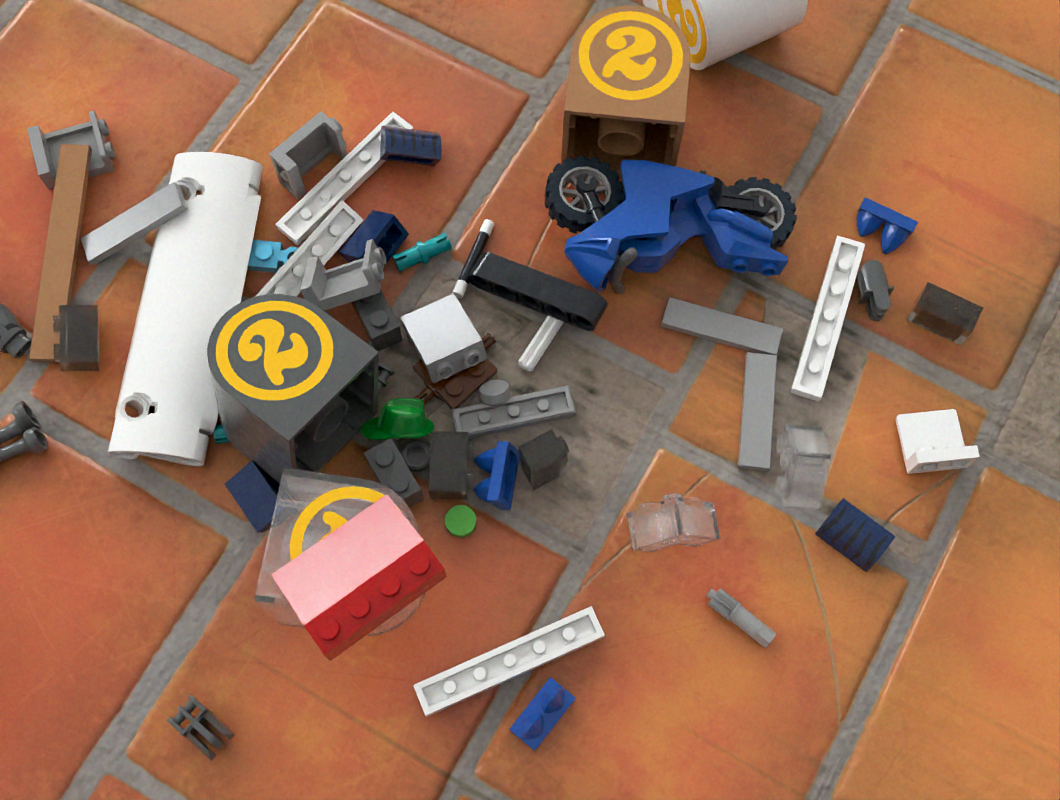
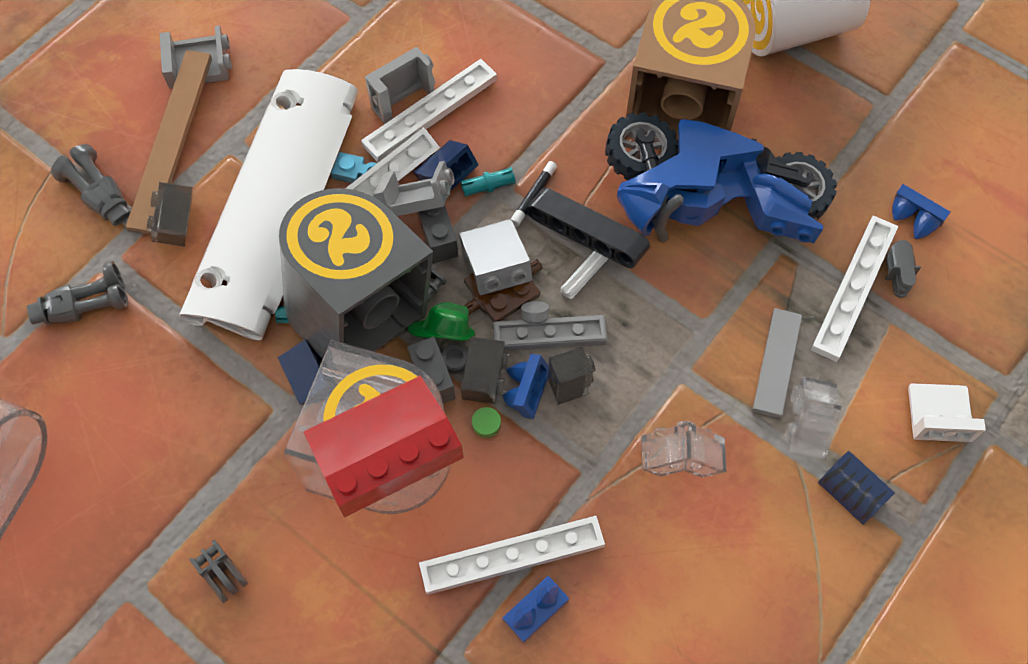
camera: 10 degrees right, 5 degrees down
tile [81,182,188,265] -> none
dark blue brick [380,126,442,166] -> none
light grey tile [661,297,783,355] -> none
light grey piece [706,588,776,648] -> none
clear smoke brick [906,282,983,345] -> none

